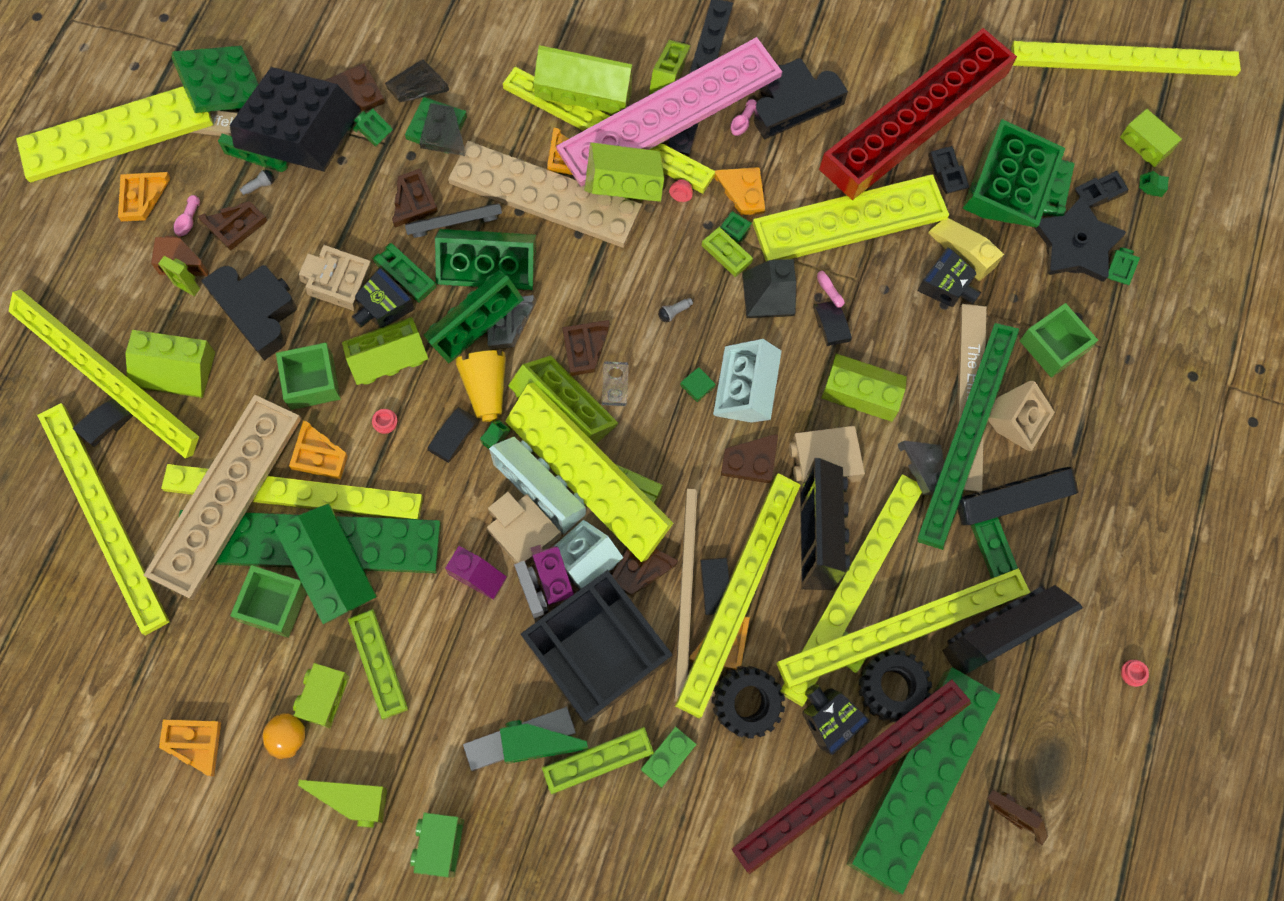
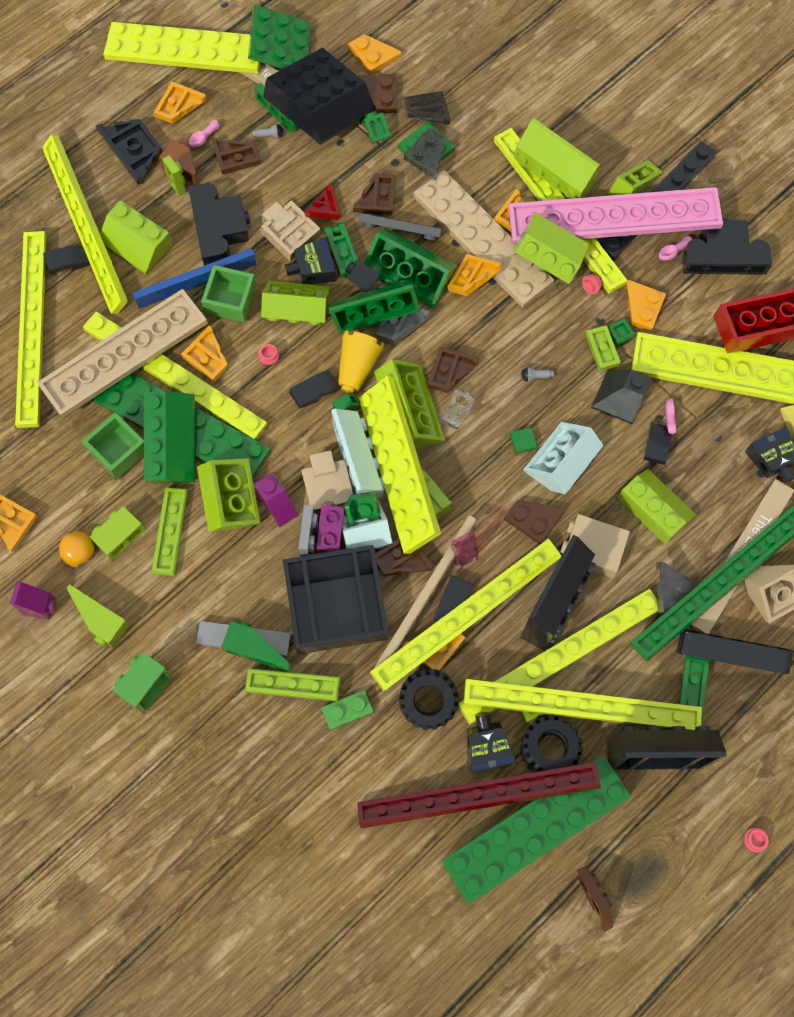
camera: 30 degrees right, 0 degrees up
none -> magenta slope [10,581,56,620]
none -> black wing [96,119,162,185]
none -> blue tile [133,248,256,309]
none -> lime slope [197,458,260,532]
none -> red tile [305,184,341,221]
none -> black brick [344,260,380,292]
none -> green bracket [344,493,380,525]
none -> light orange wing [348,34,402,75]
none -> light orange wing [447,254,503,296]
none -> clear pink slope [451,531,478,569]

